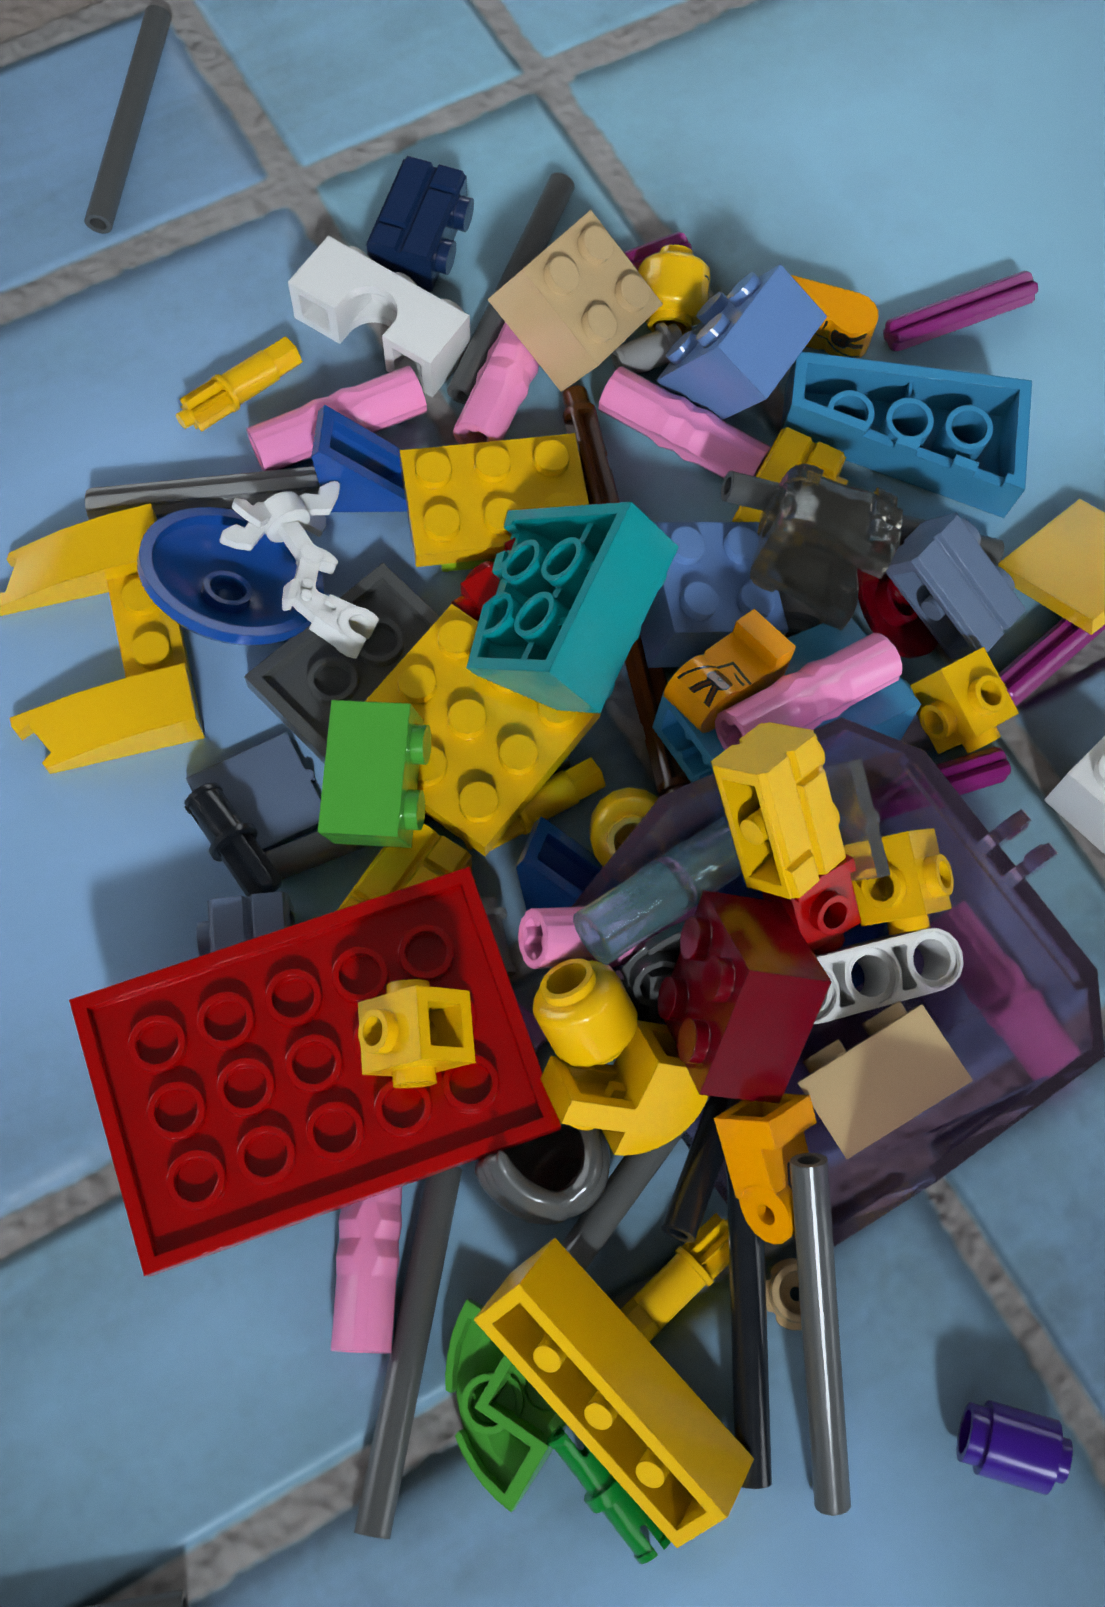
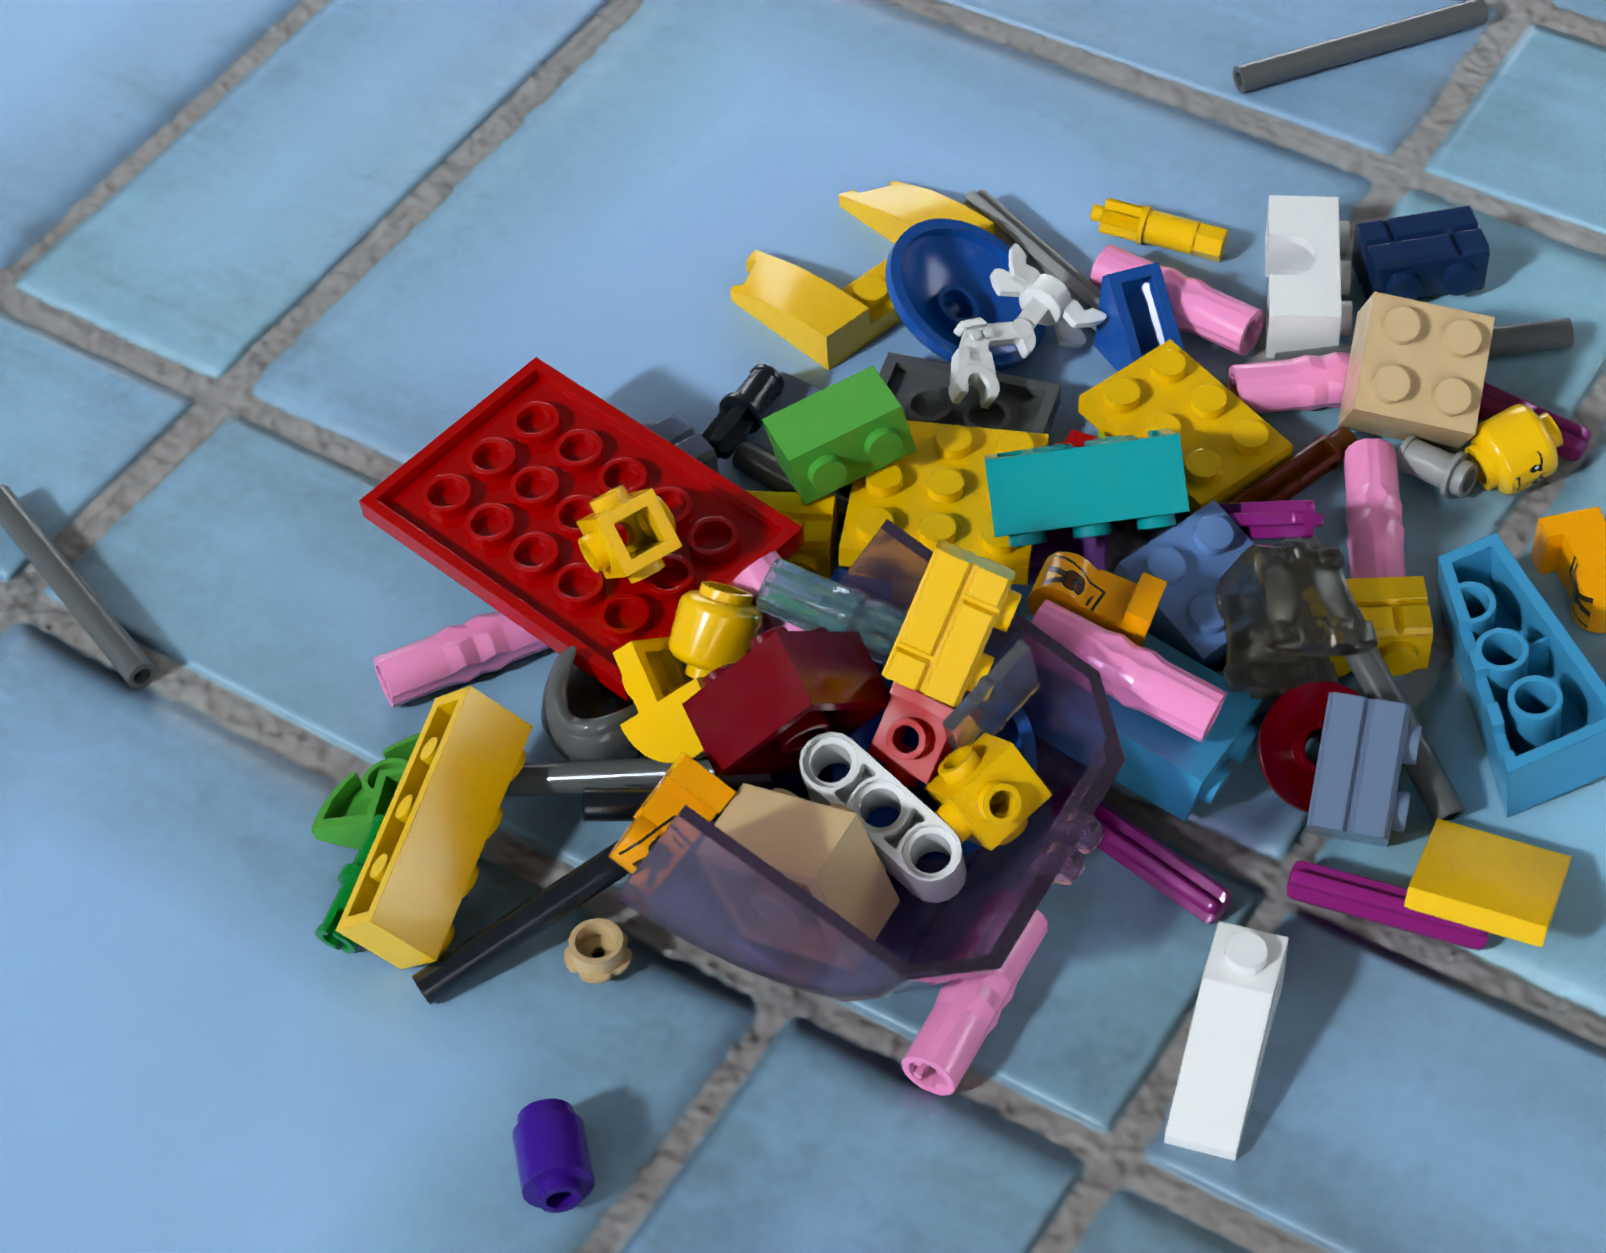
camera: 70 degrees right, 20 degrees down
dark grey piece [354,1167,462,1539] -> none
yellow piece [620,1213,729,1342] -> none
medium blue brick [656,264,827,420] -> none
dark grey piece [790,1153,851,1516] -> none
yellow brick [910,647,1019,754] -> none
none -> magenta axle [1218,499,1324,540]

